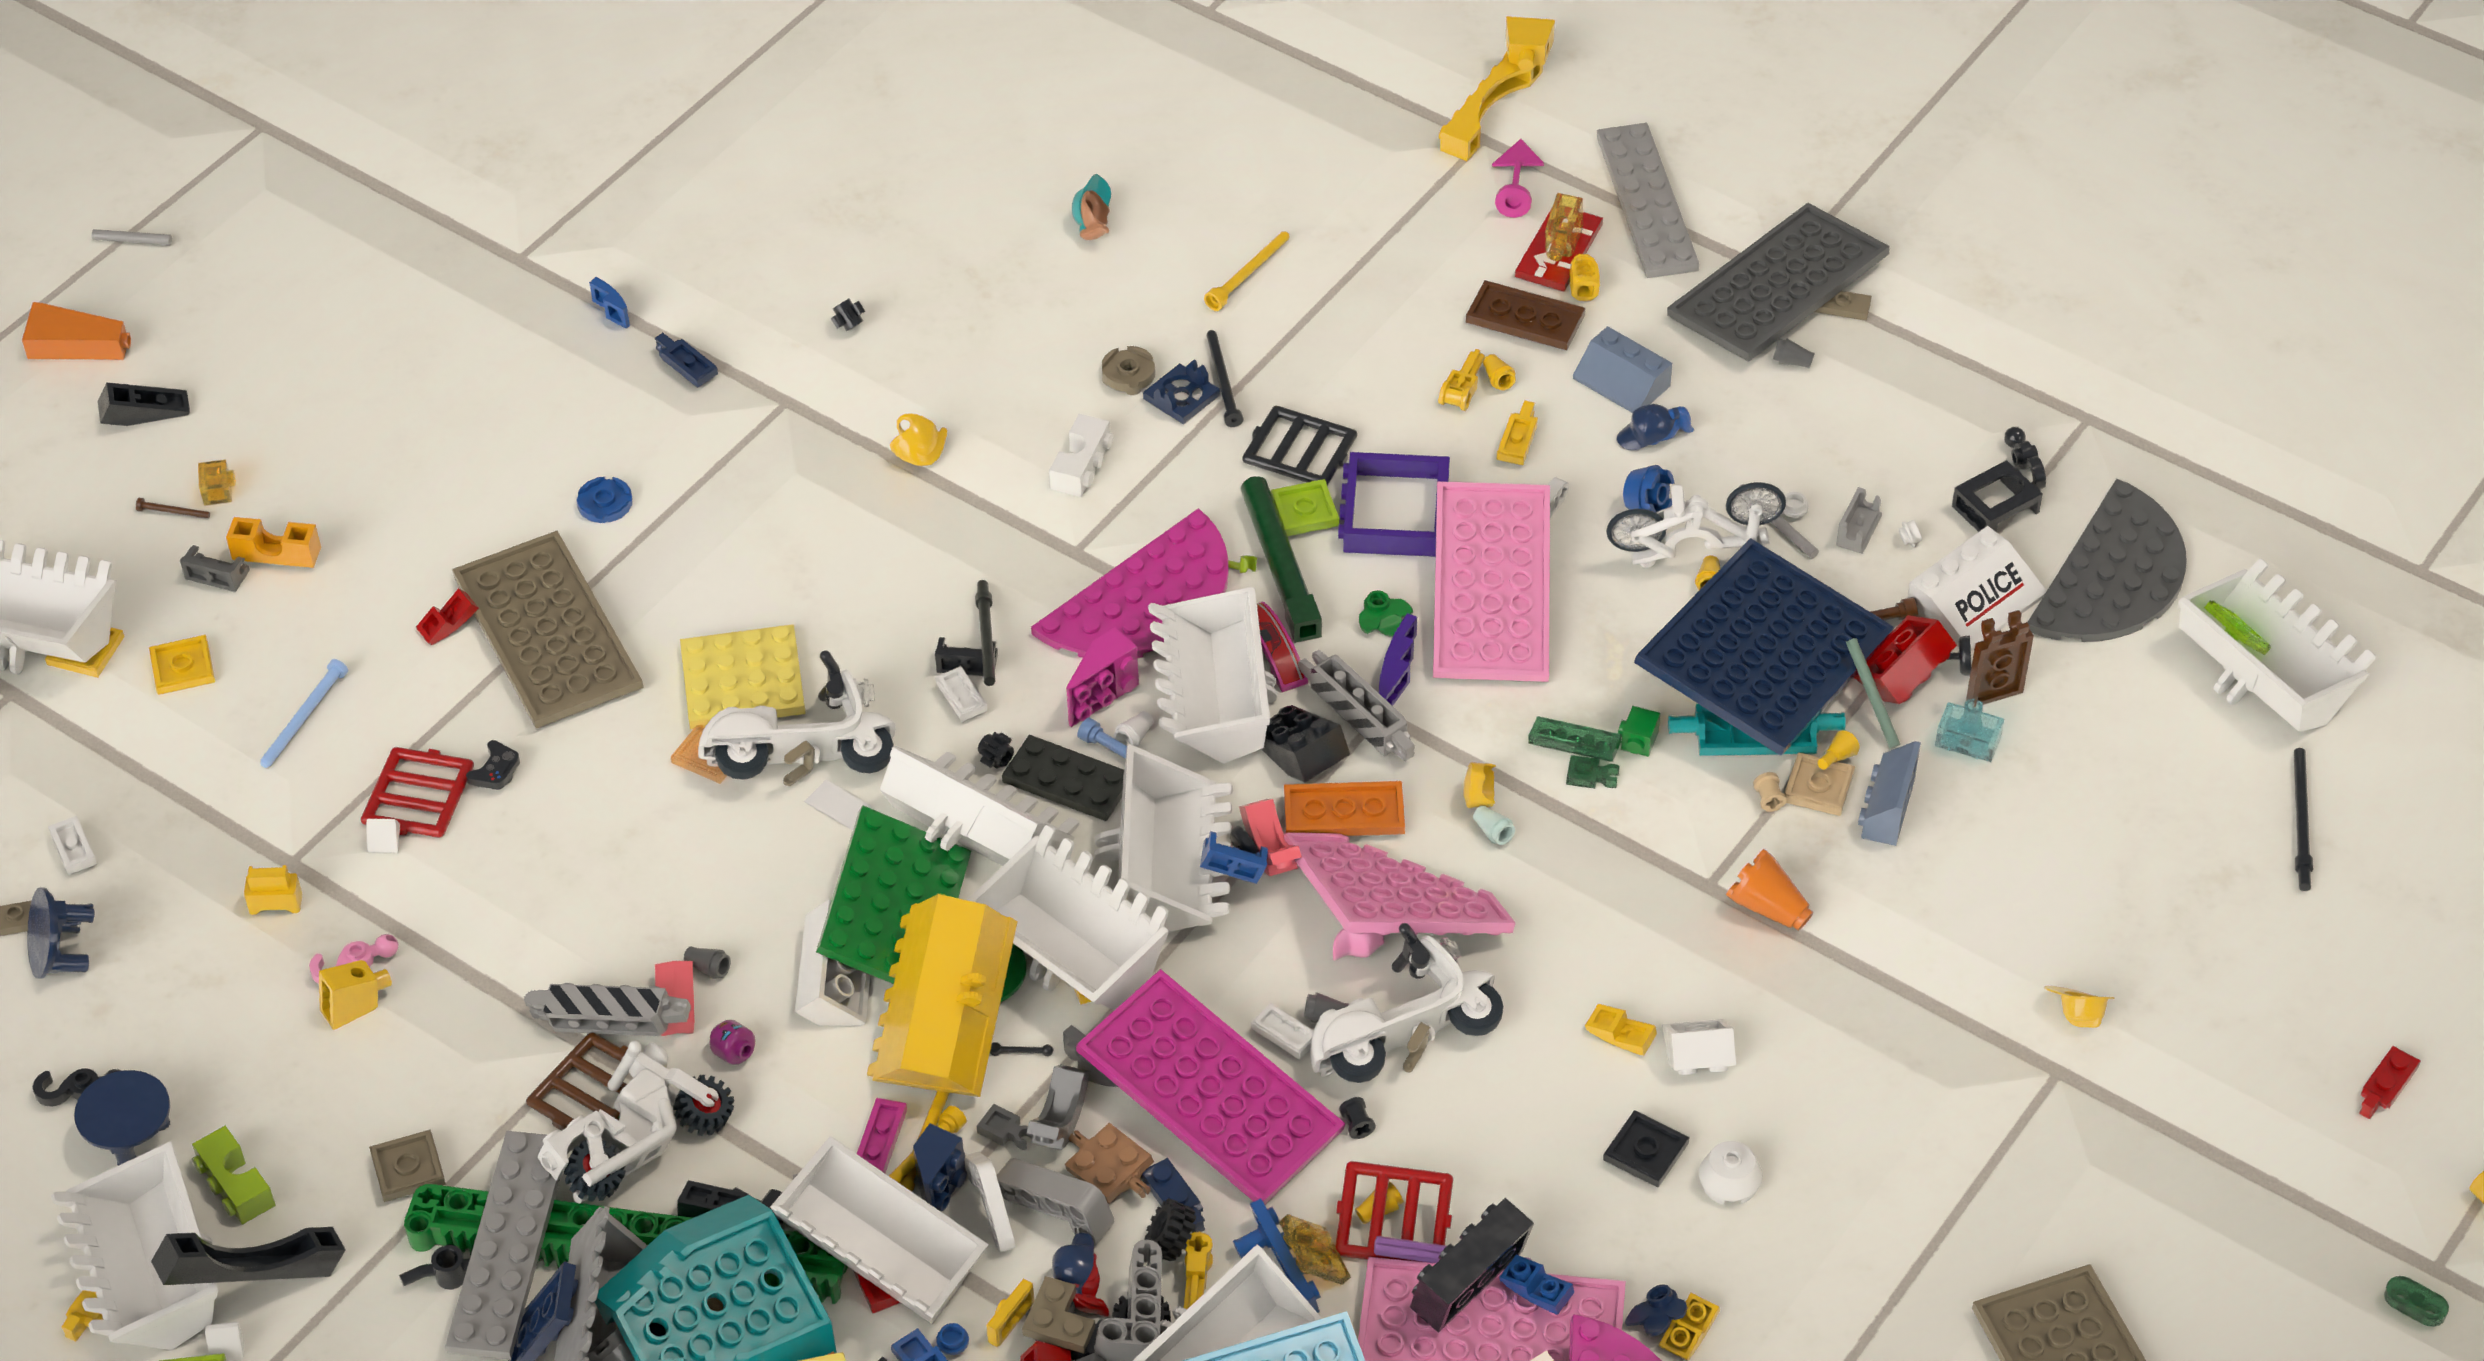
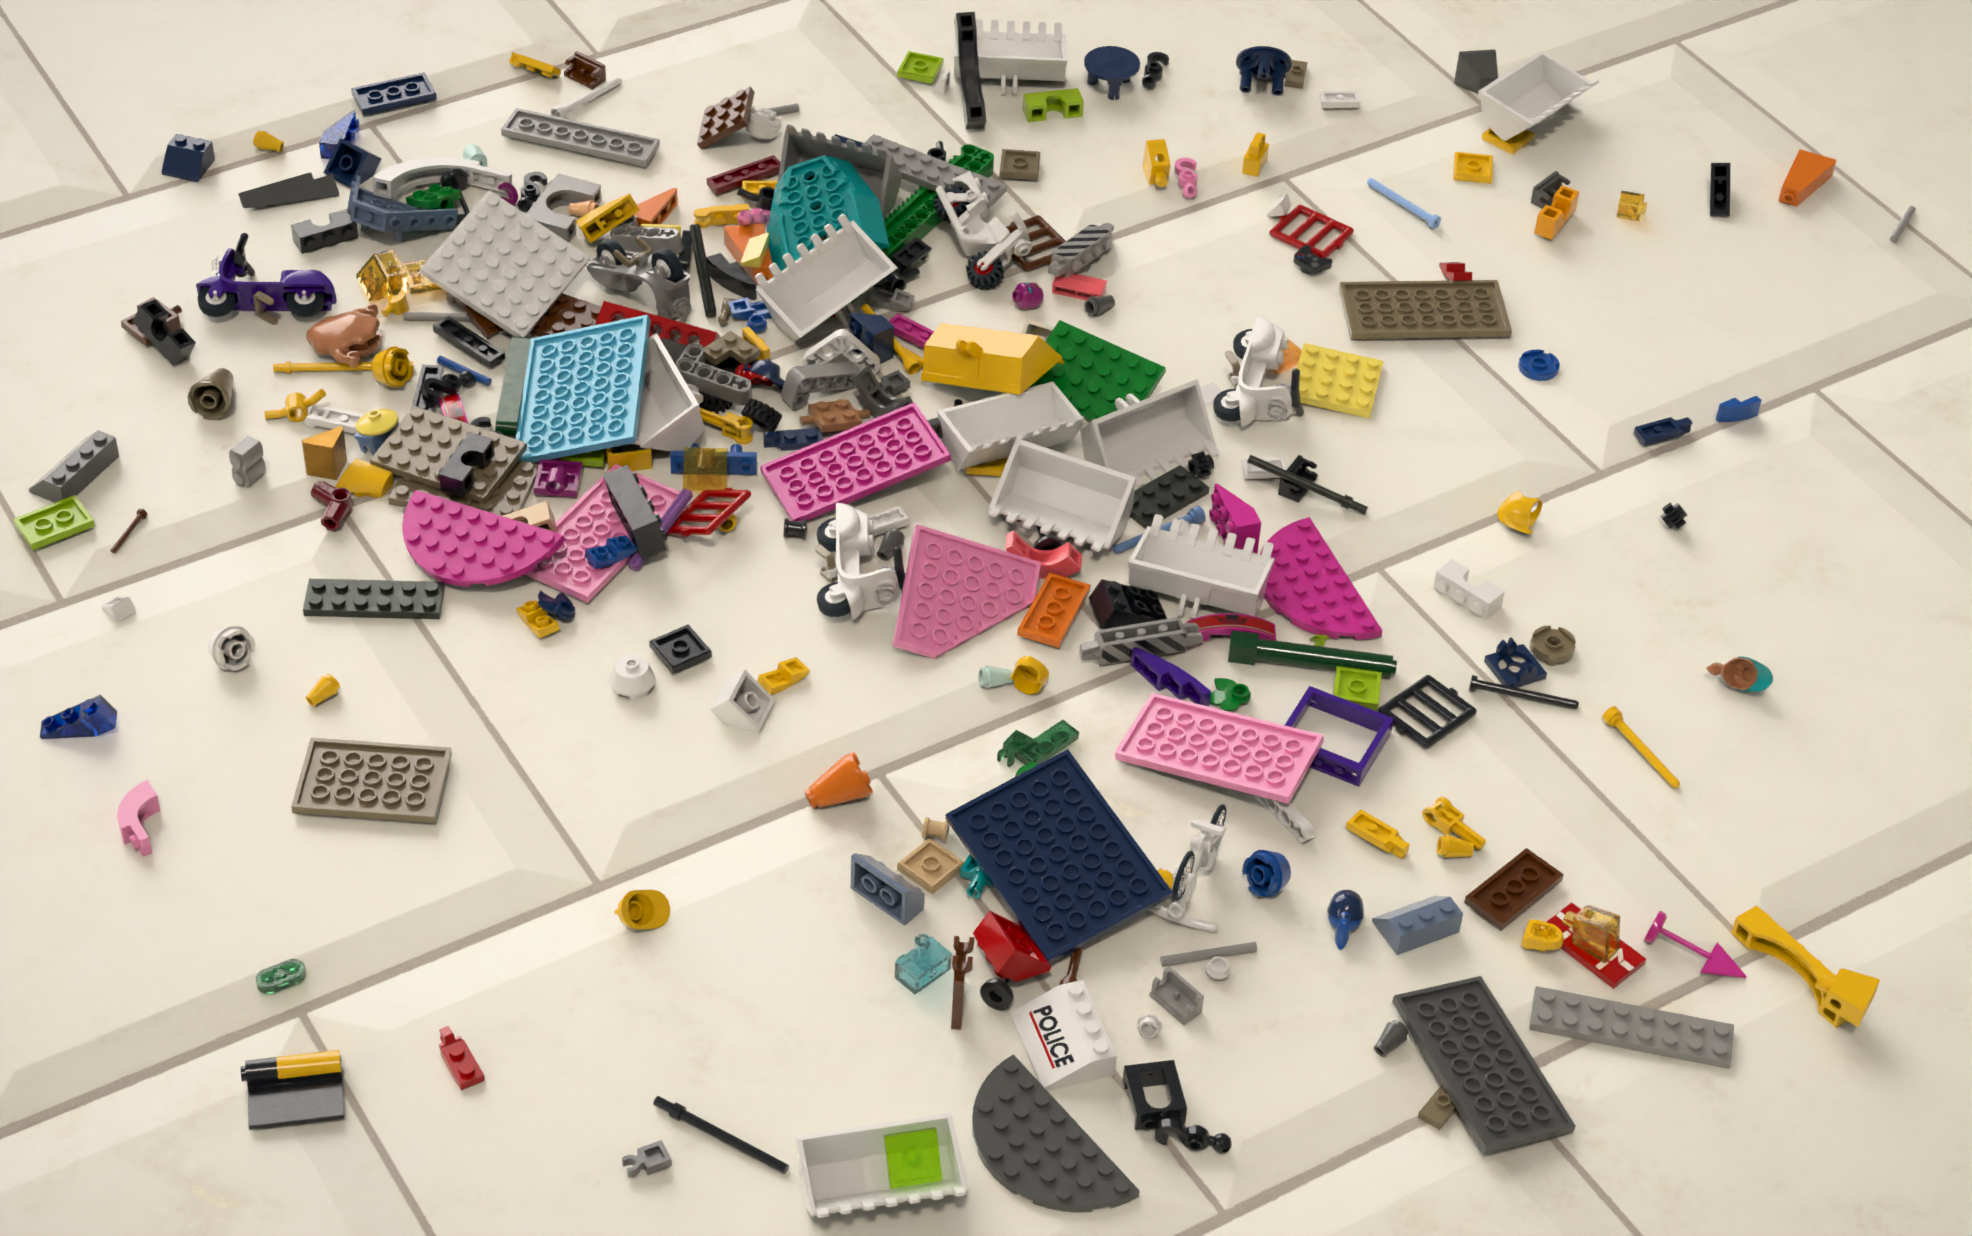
camera: 110 degrees right, 5 degrees down
reddish brown piece [136,497,210,519] -> none
blue hinge [1200,831,1268,884] -> none
yellow cone [1817,730,1860,770] -> none
sand green bar [1846,638,1900,749] -> none
none -> flat silver plate [622,1140,672,1177]

